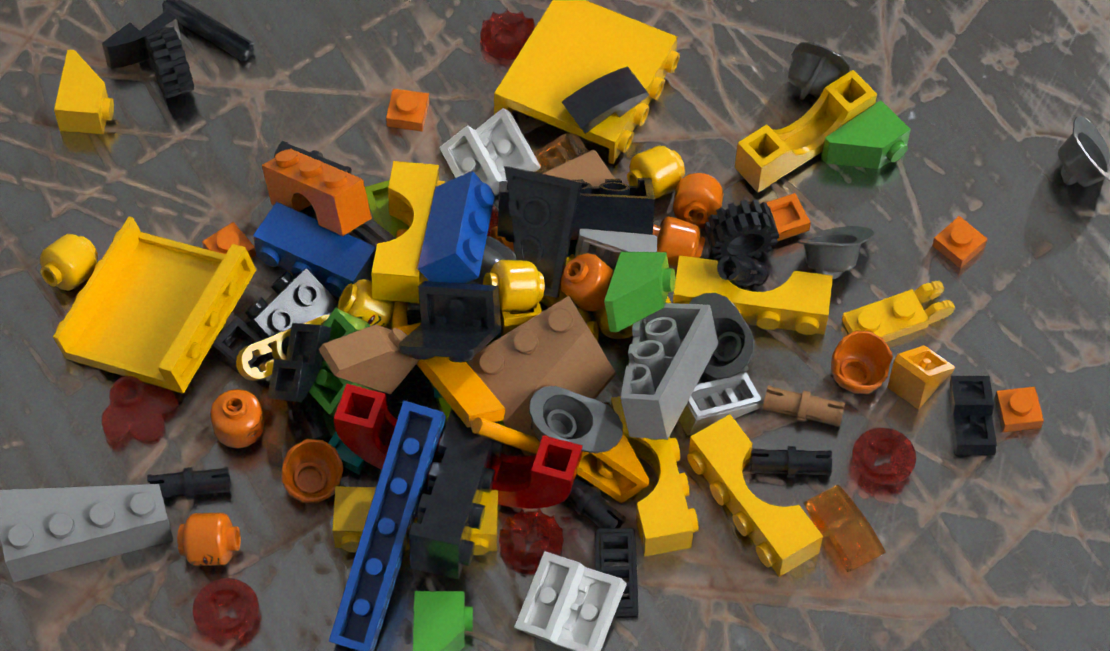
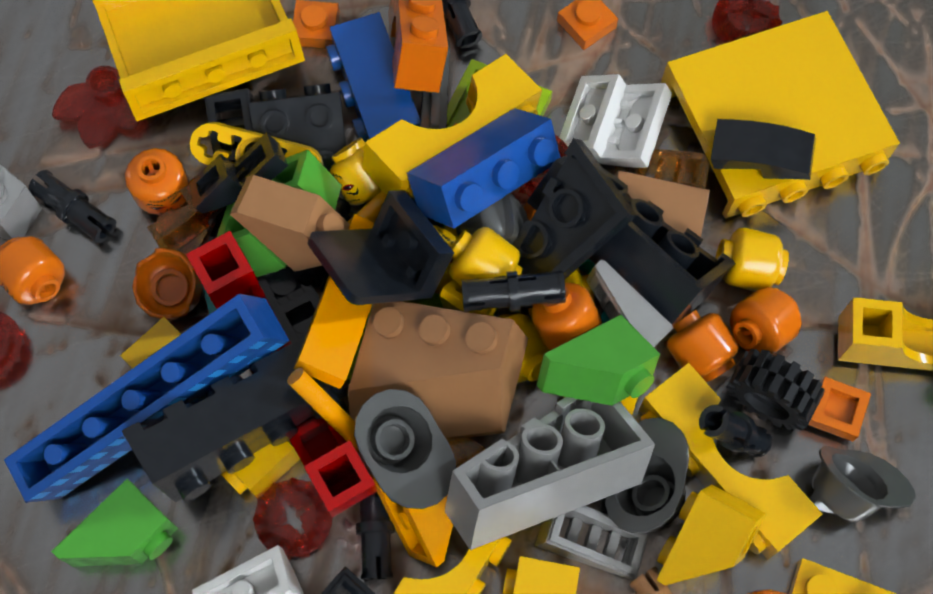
camera: 45 degrees right, 10 degrees up
none -> black pin [461,270,566,312]
none -> yellow slope [656,484,766,586]

